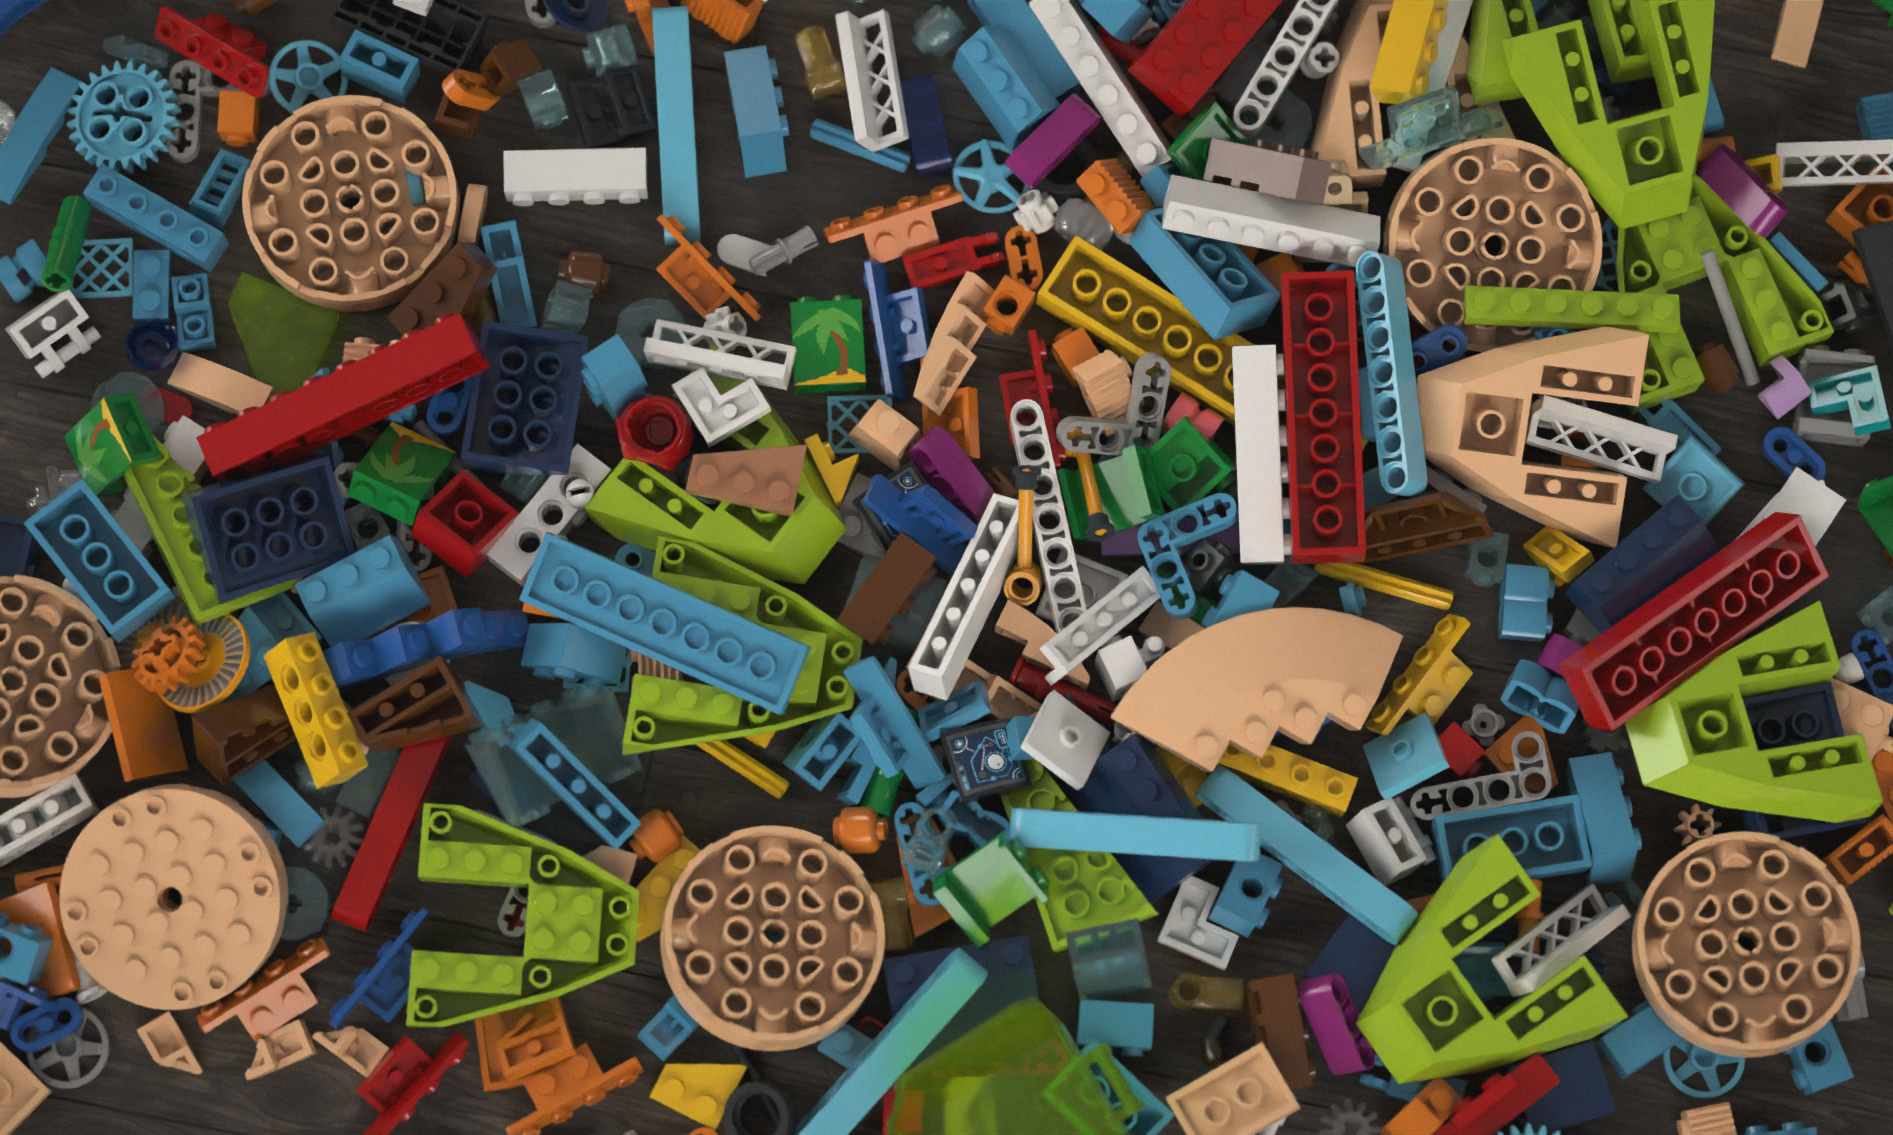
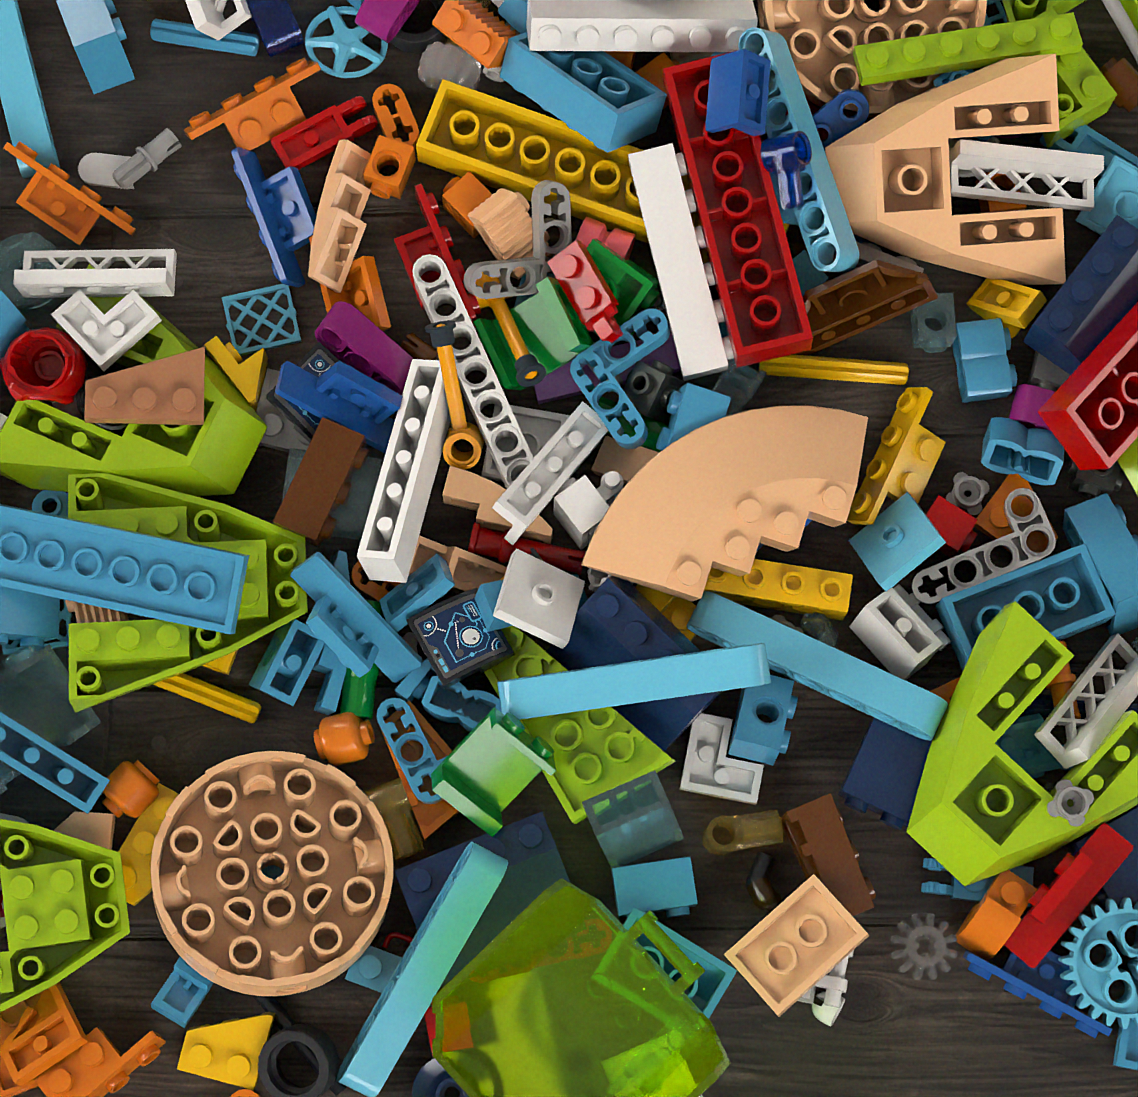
camera: 10 degrees left, 0 degrees up
white gear [703,306,747,351] -> none
green panel [790,295,866,394] -> none
light nougat torso [848,399,921,471] -> none
clear light blue piece [901,805,957,879] -> none
white gear [1013,189,1060,234] -> none
magenta beam [1299,973,1375,1075] -> none
medium azure plate [1339,580,1367,616] -> none
none -> hinge [547,240,624,343]
none -> blue panel [705,49,771,136]
none -> clear blue axle [760,131,812,210]
none -> light grey plate [1047,779,1094,827]

